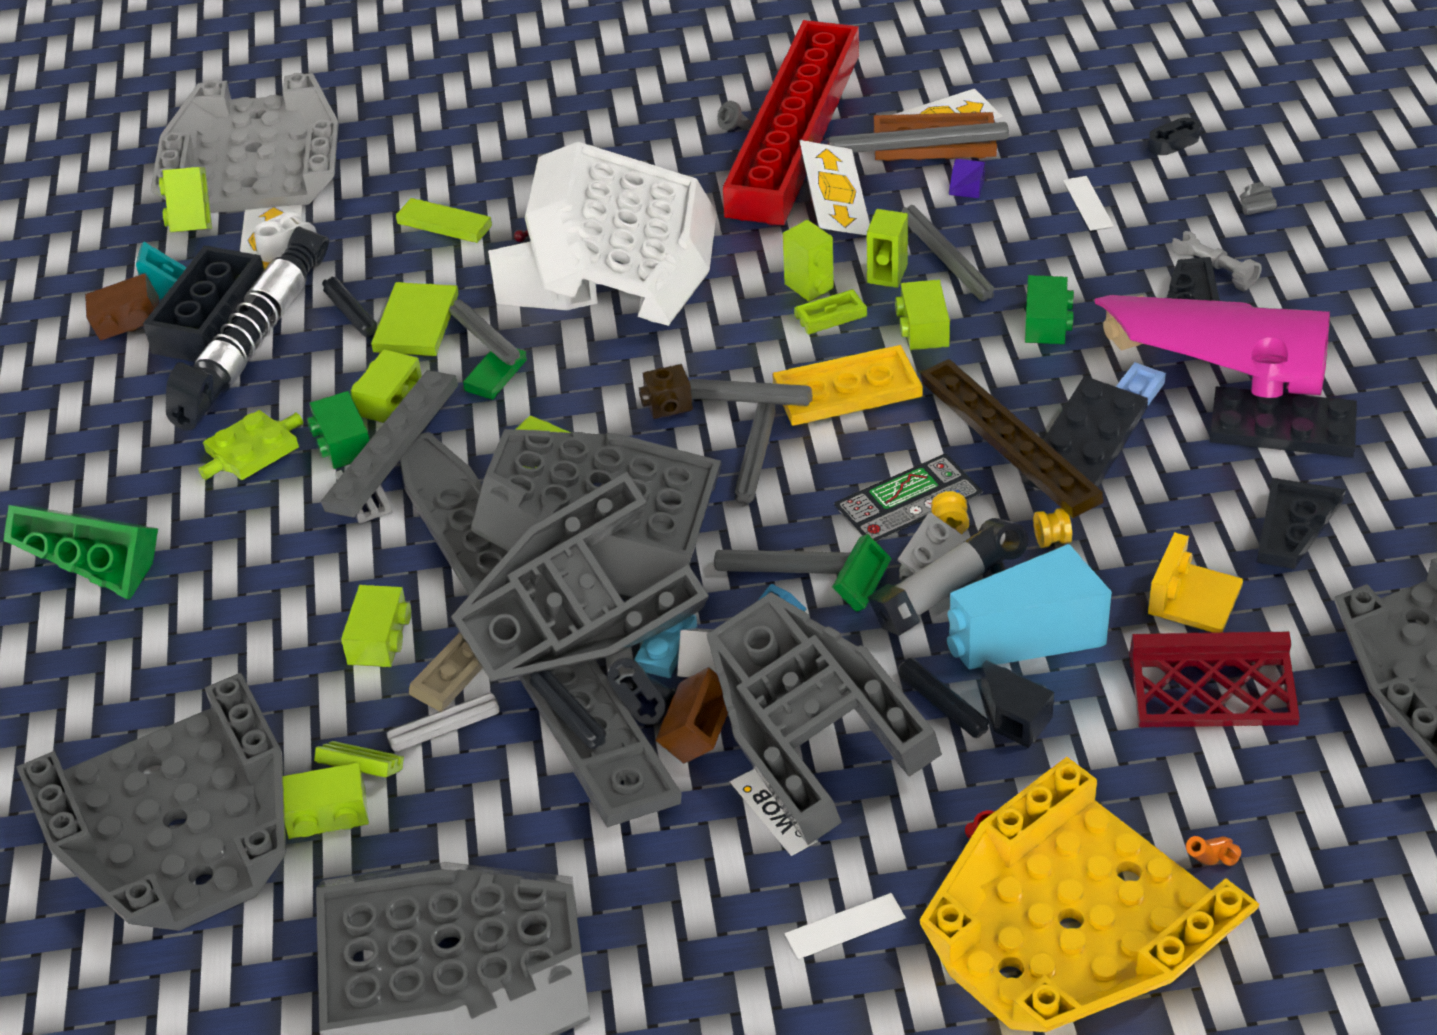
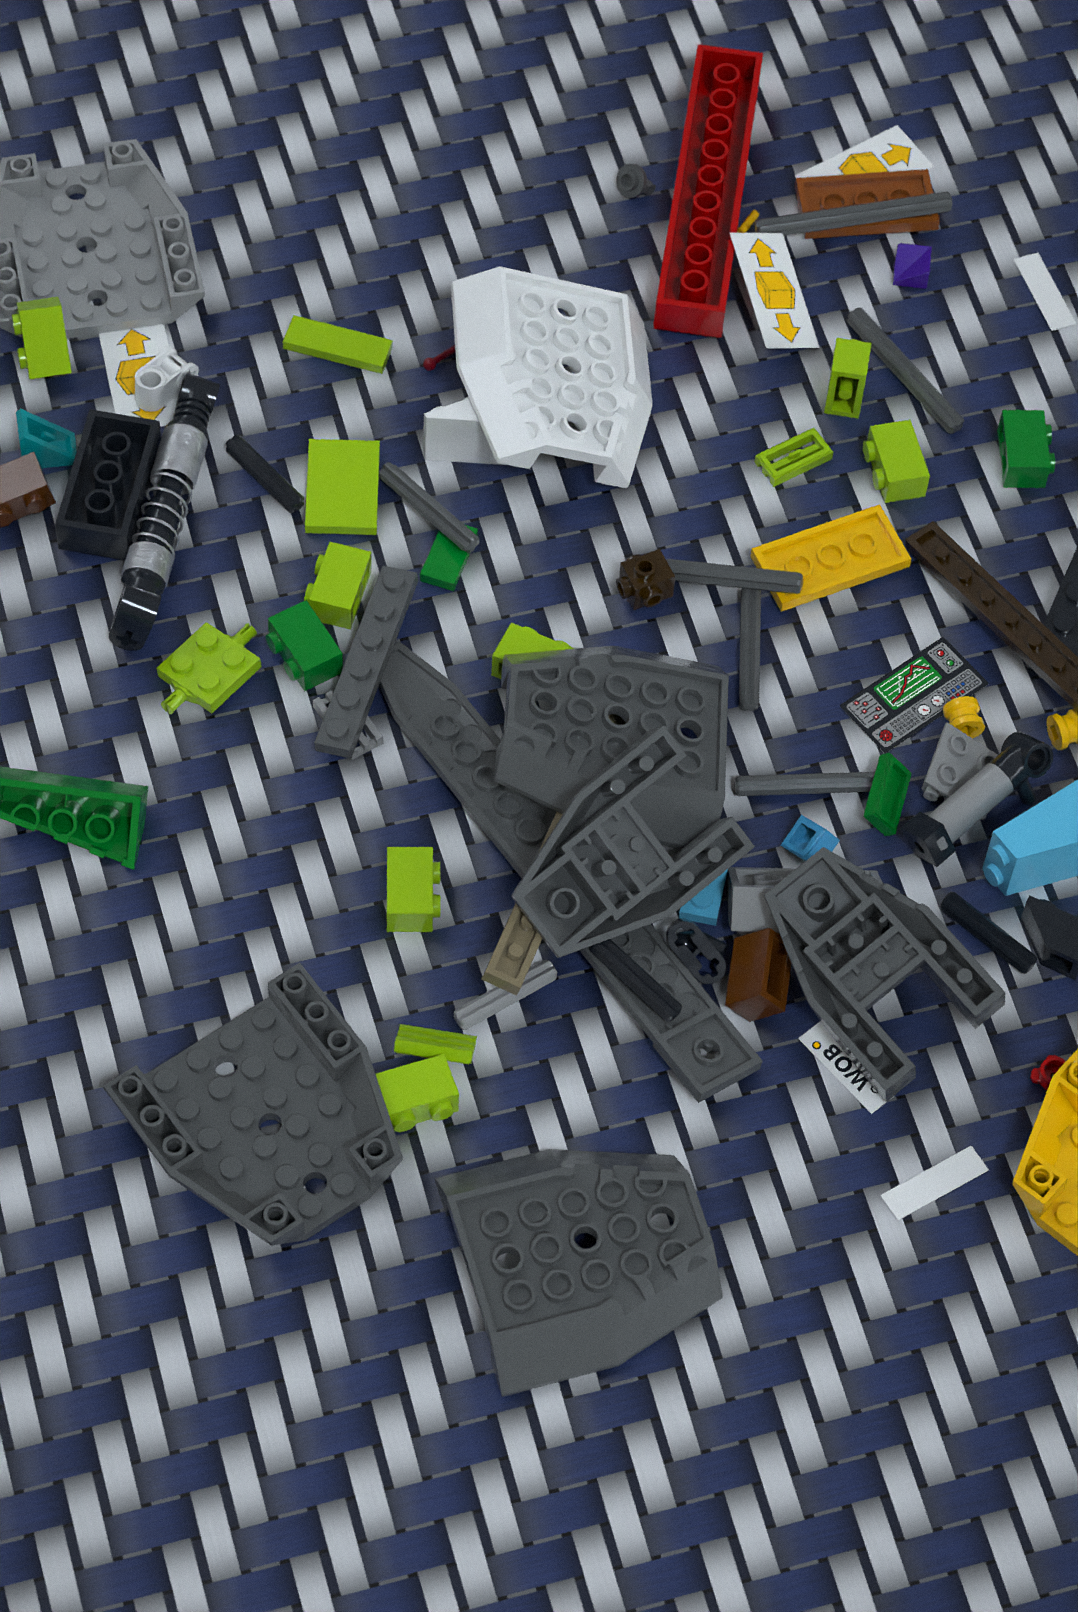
camera: 15 degrees left, 15 degrees up
lime brick [783,220,834,302] -> none

